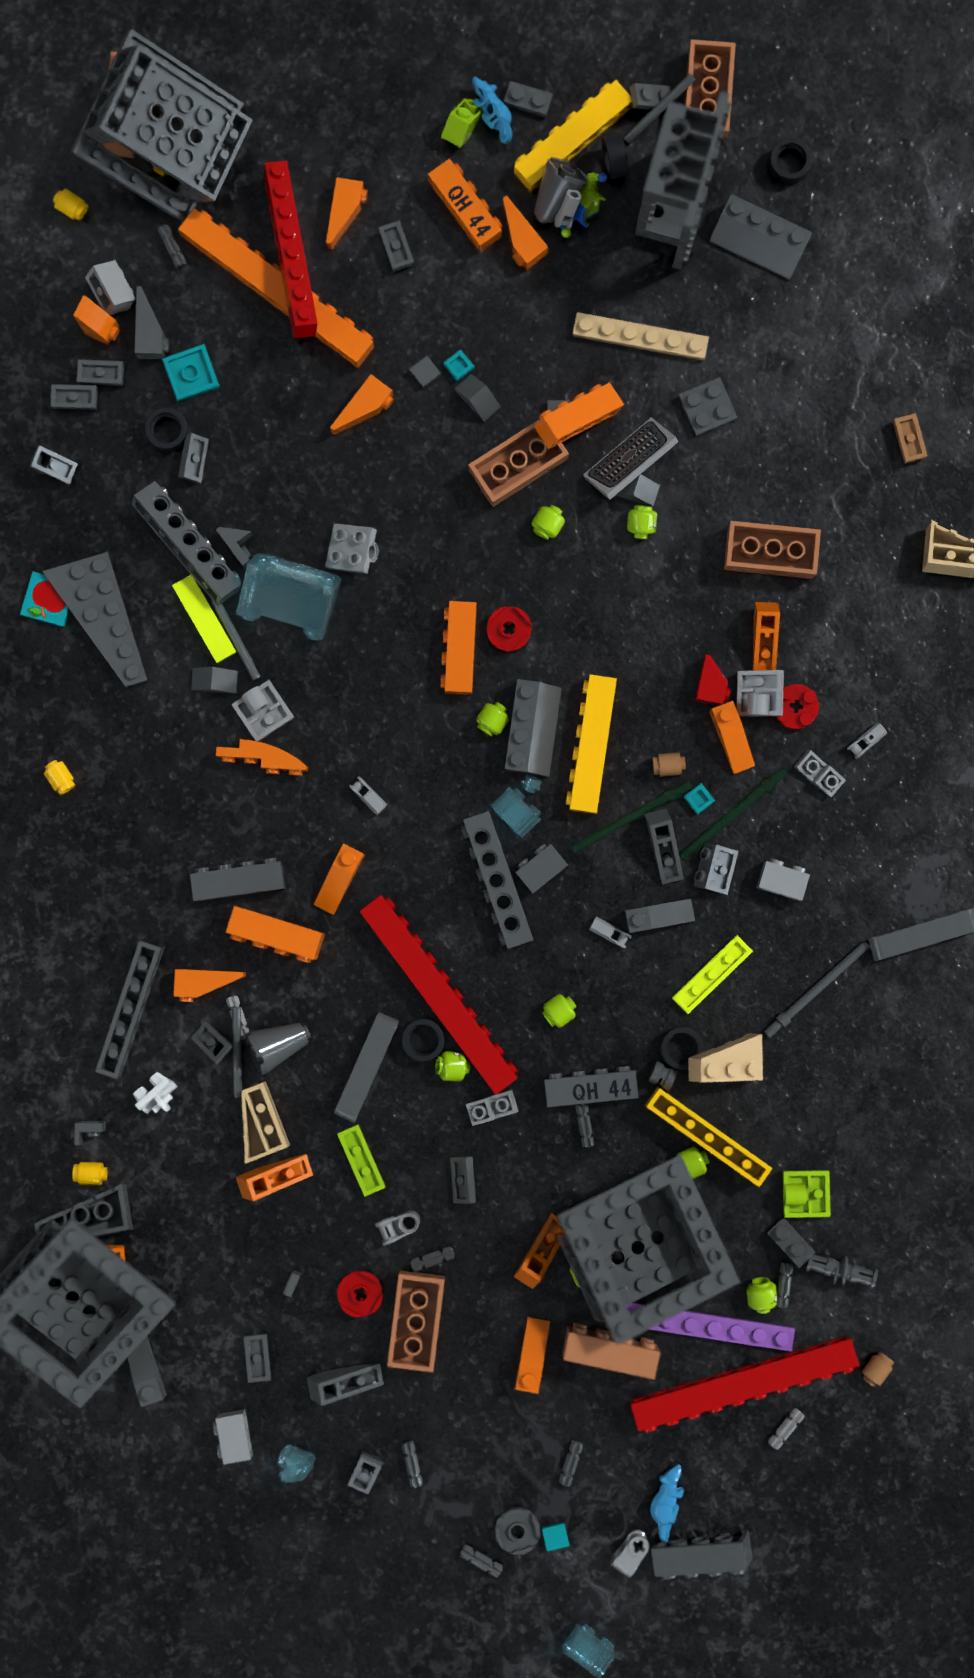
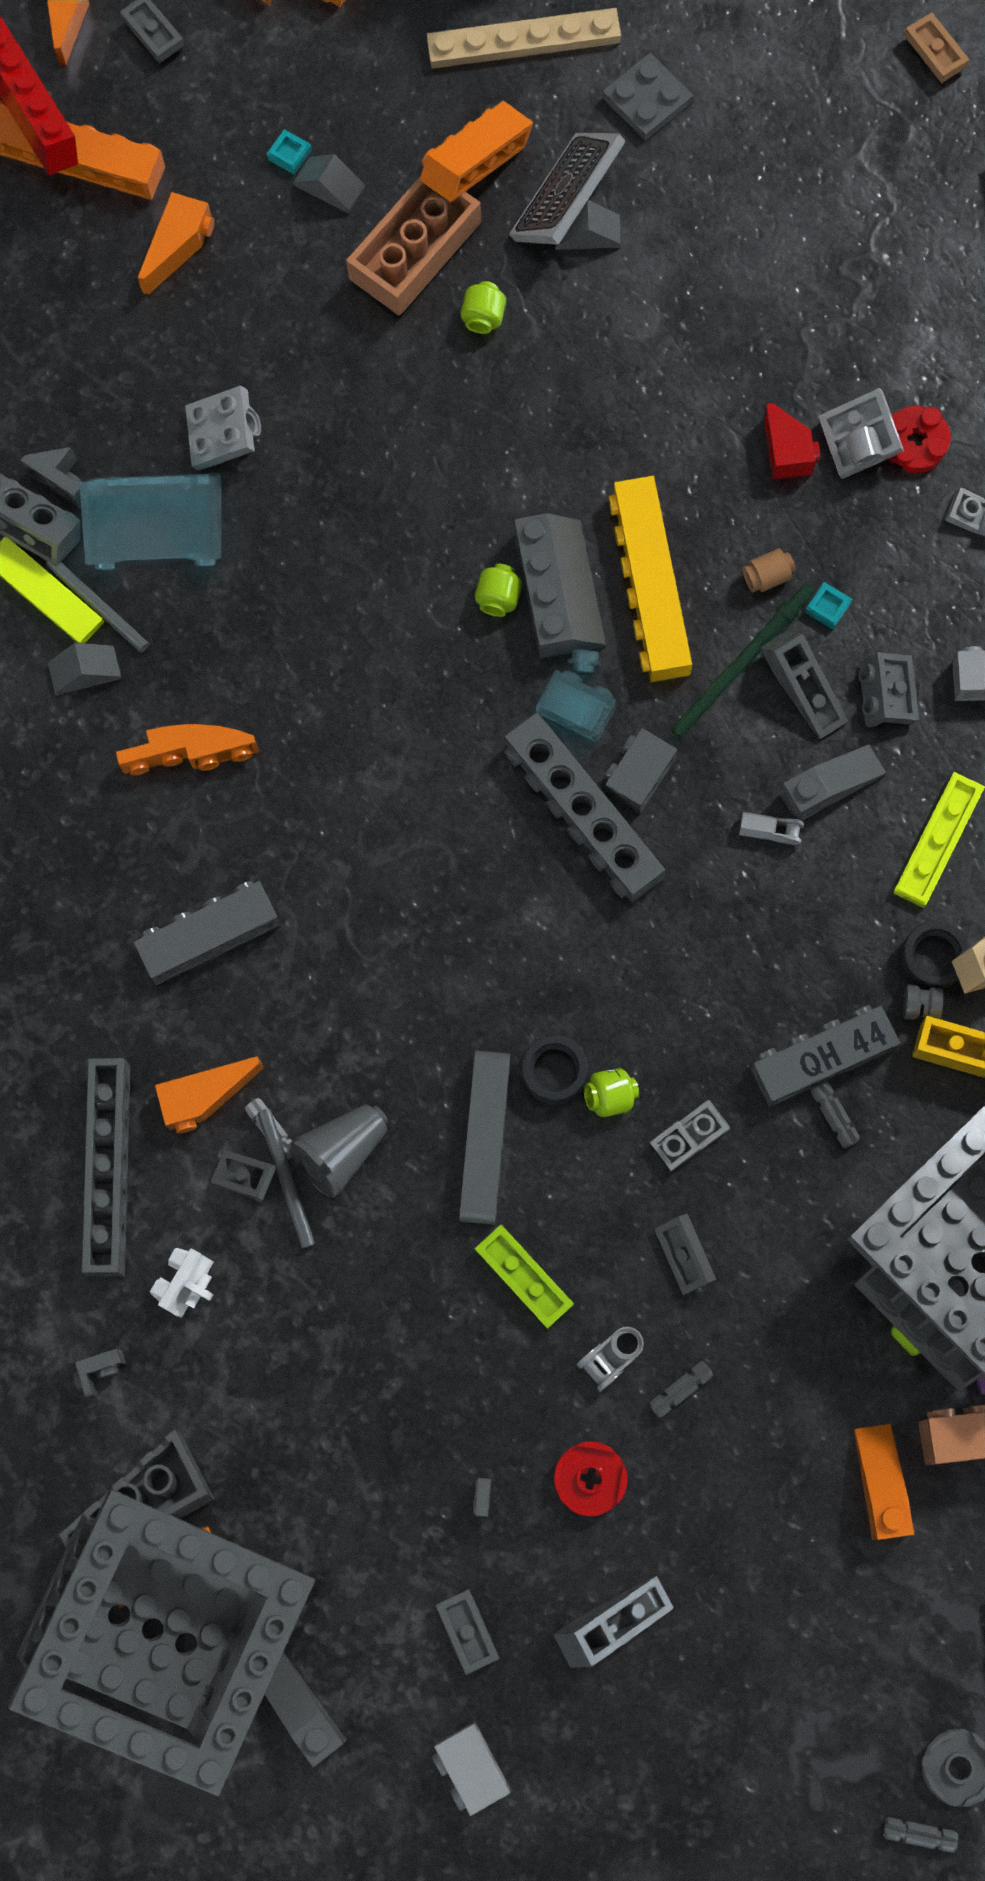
camera: 15 degrees left, 10 degrees down
yellow brick [72,1162,108,1185] -> none
orange piece [226,906,325,963] -> none
light grey plate [231,680,295,742] -> none
orange slope [236,1154,313,1201] -> none
tan wedge [242,1081,290,1164] -> none
clear light blue piece [277,1444,315,1483] -> none
orange slope [314,843,365,915] -> none
dark grey slope [348,1451,383,1494] -> none
light grey bar [349,776,388,815] -> none
red brick [360,895,518,1094] -> none
nougat brick [387,1270,445,1372] -> none
dark grey axle [402,1441,422,1488] -> none
dark grey tile [410,356,441,388] -> none
orange brick [441,601,477,695] -> none
red plate [487,607,531,652] -> none
orange slope [514,1213,564,1289] -> none
lime head [542,994,577,1028] -> none
lime head [627,505,657,539] -> none
clear green bar [679,767,788,861] -> none
orange slope [709,701,755,774] -> none
nougat brick [724,521,821,579] -> none
orange slope [753,602,780,671] -> none

